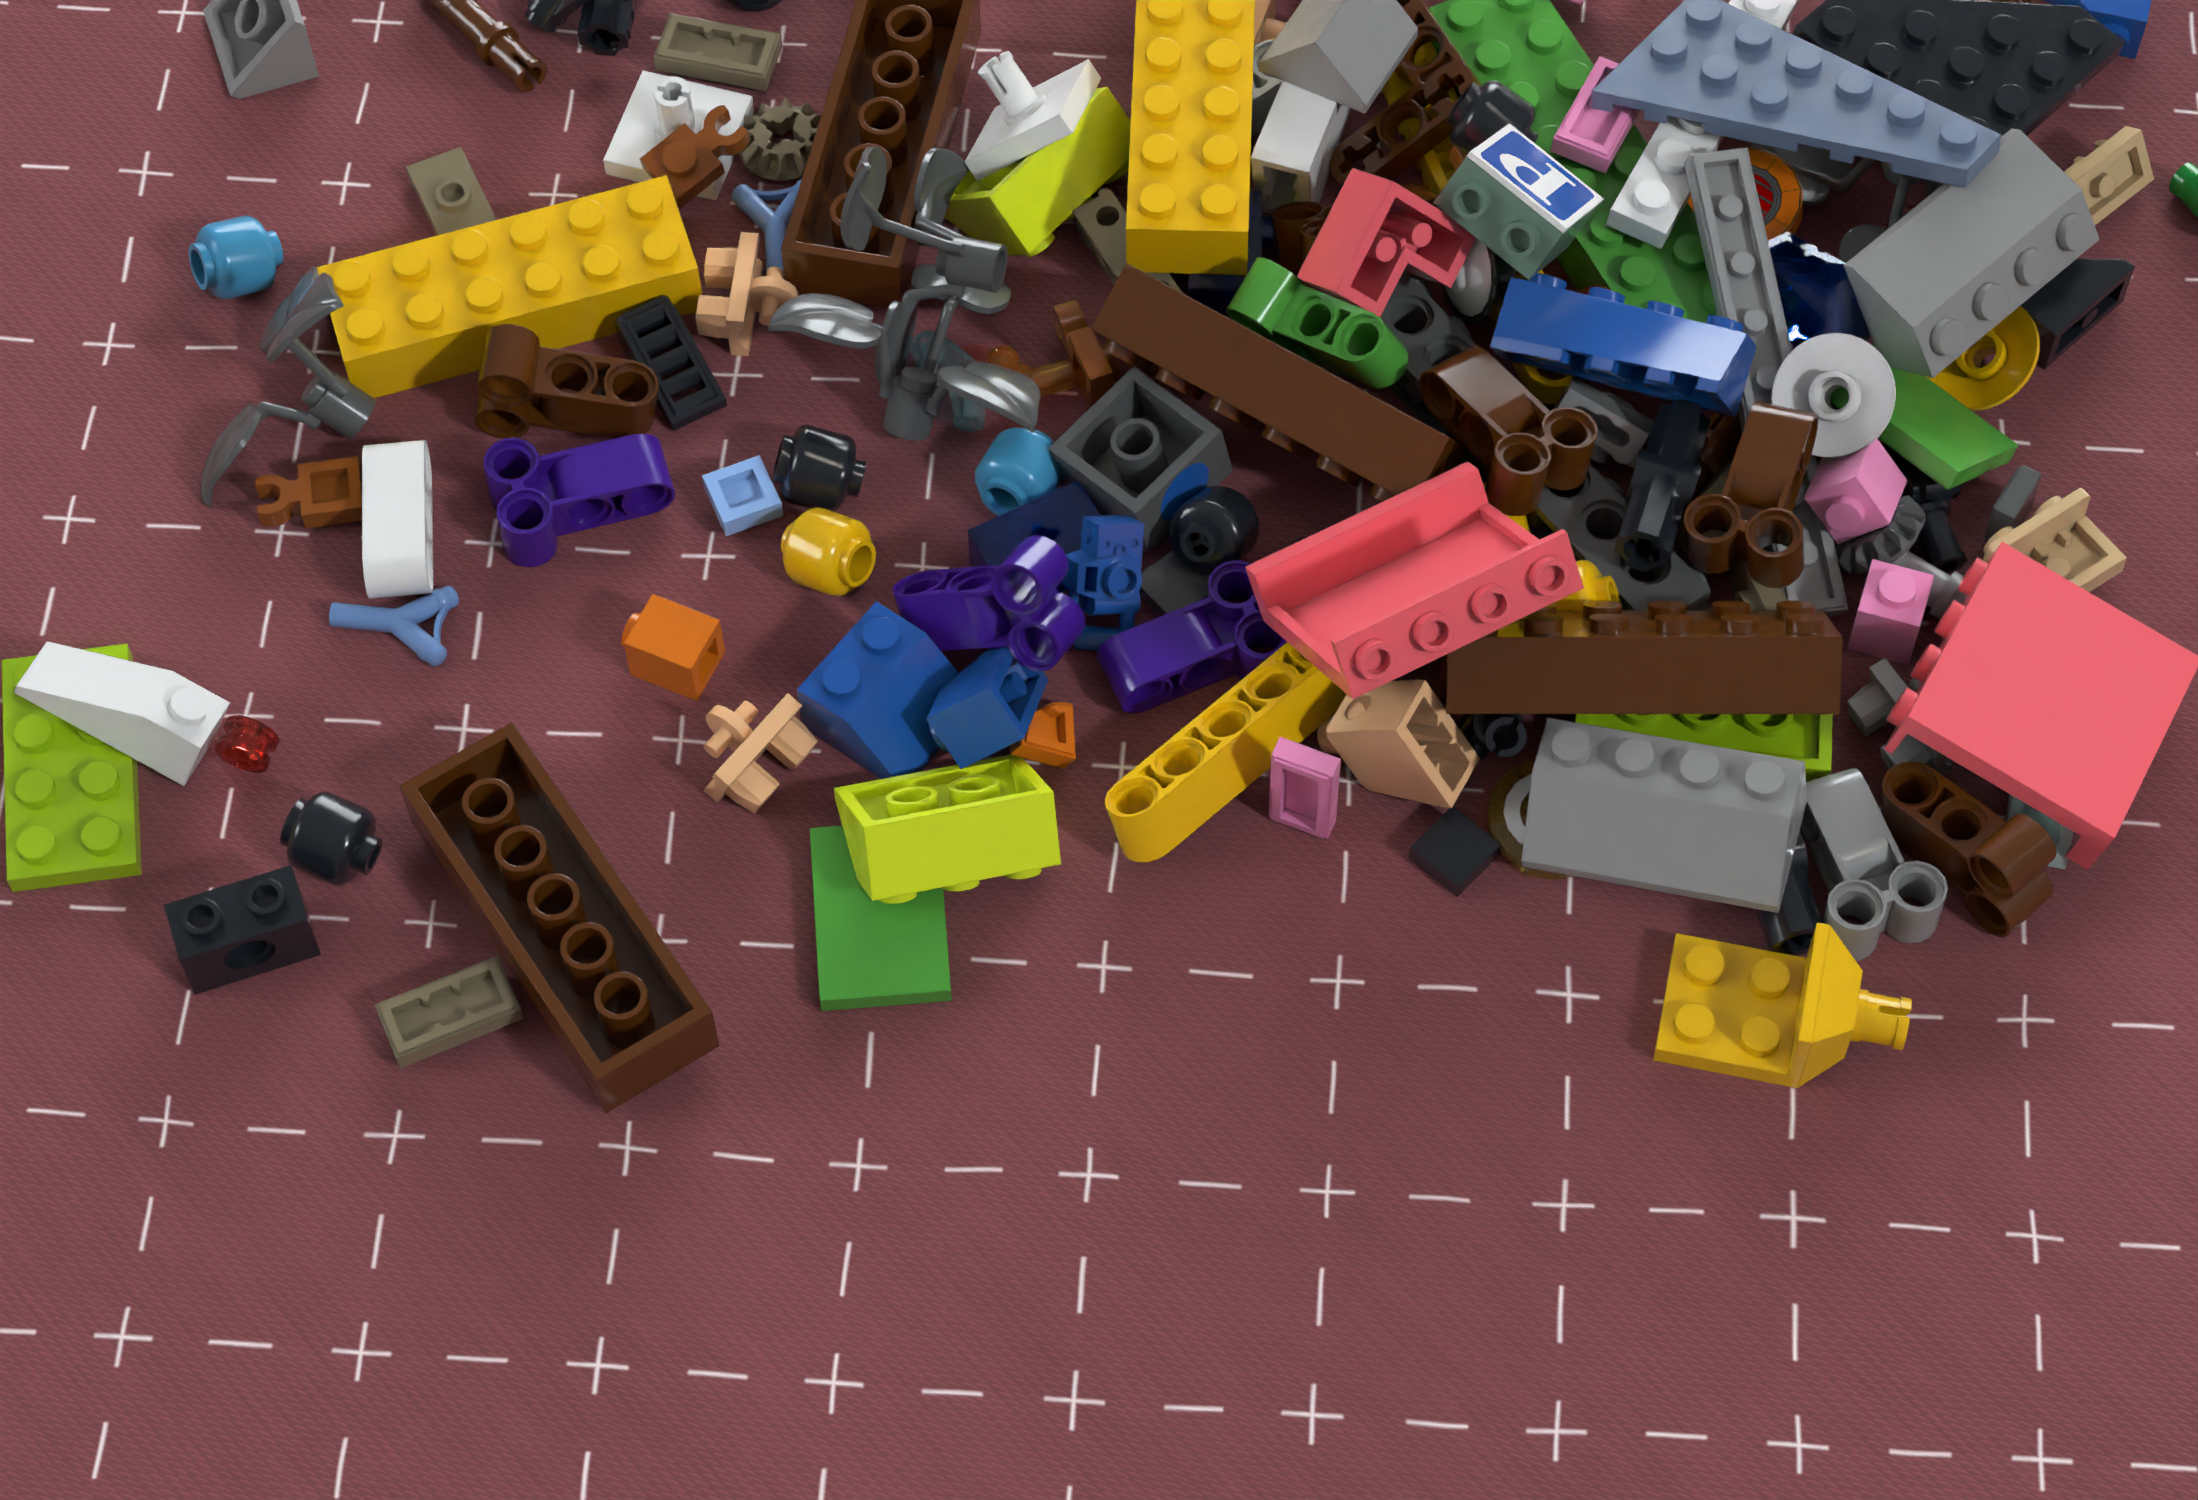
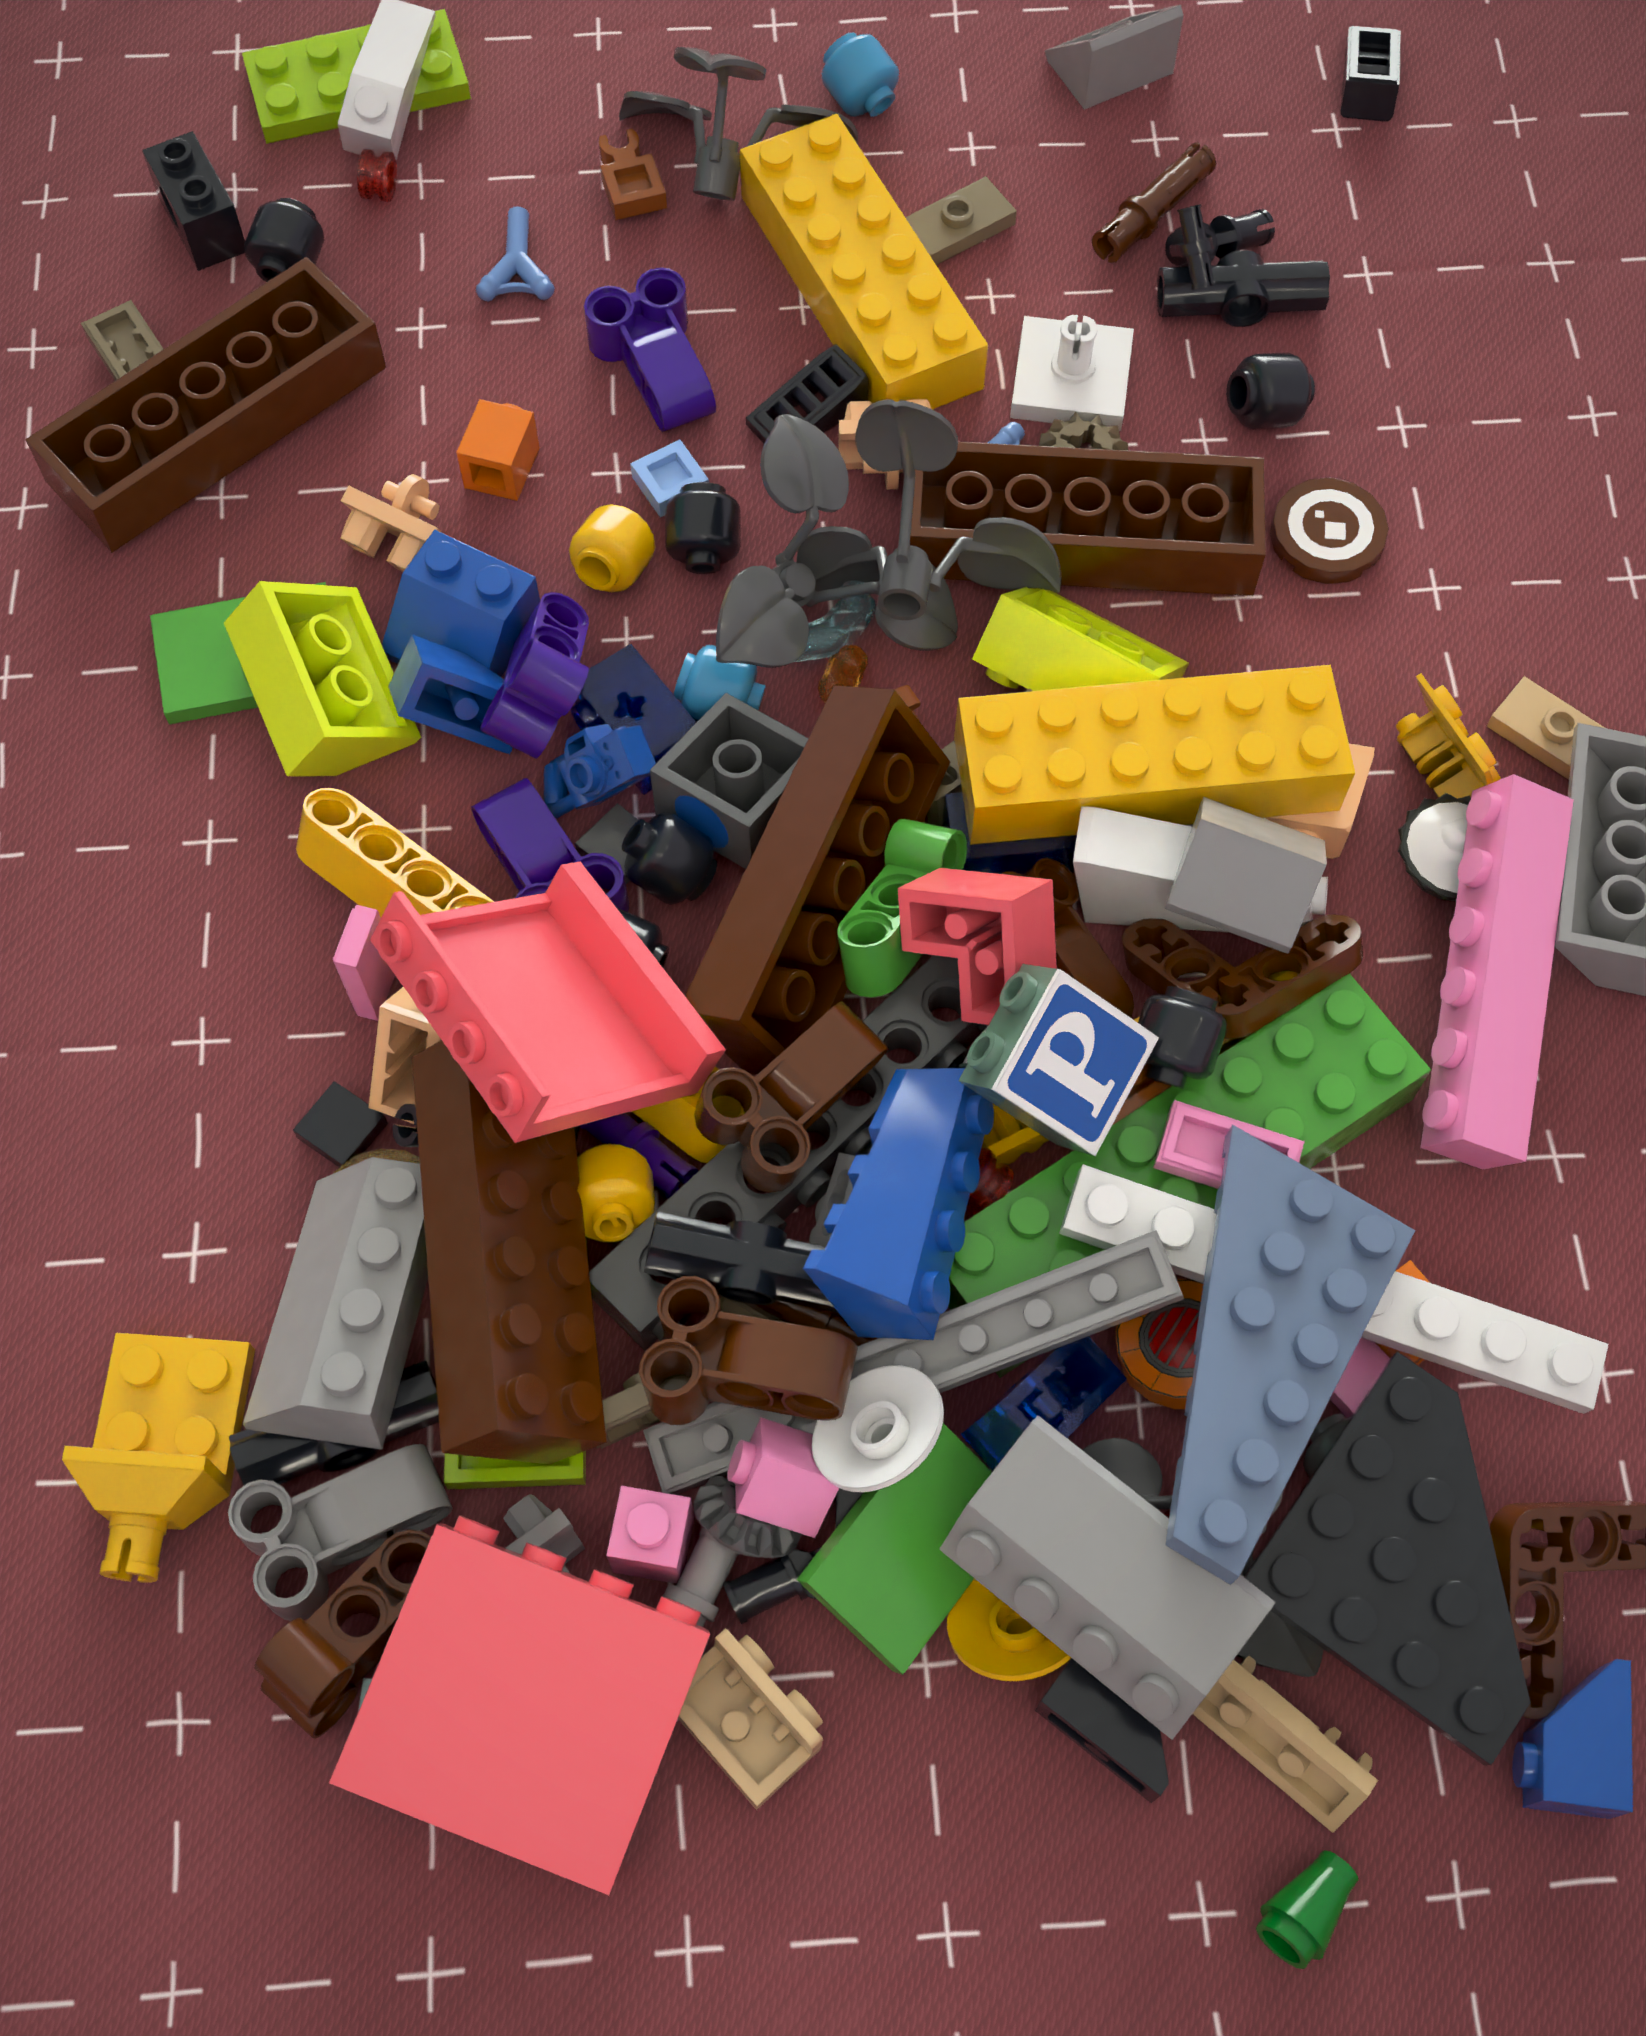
camera: 80 degrees right, 5 degrees up
white beam [362,440,433,599] -> none
reddish brown piece [474,324,659,439] -> none
dark orange plate [640,105,750,209] -> none
dark tan plate [653,13,782,91] -> none
white tile [965,51,1101,181] -> none
orange tile [1010,702,1076,769] -> none
dark grey tile [1984,465,2042,543] -> none

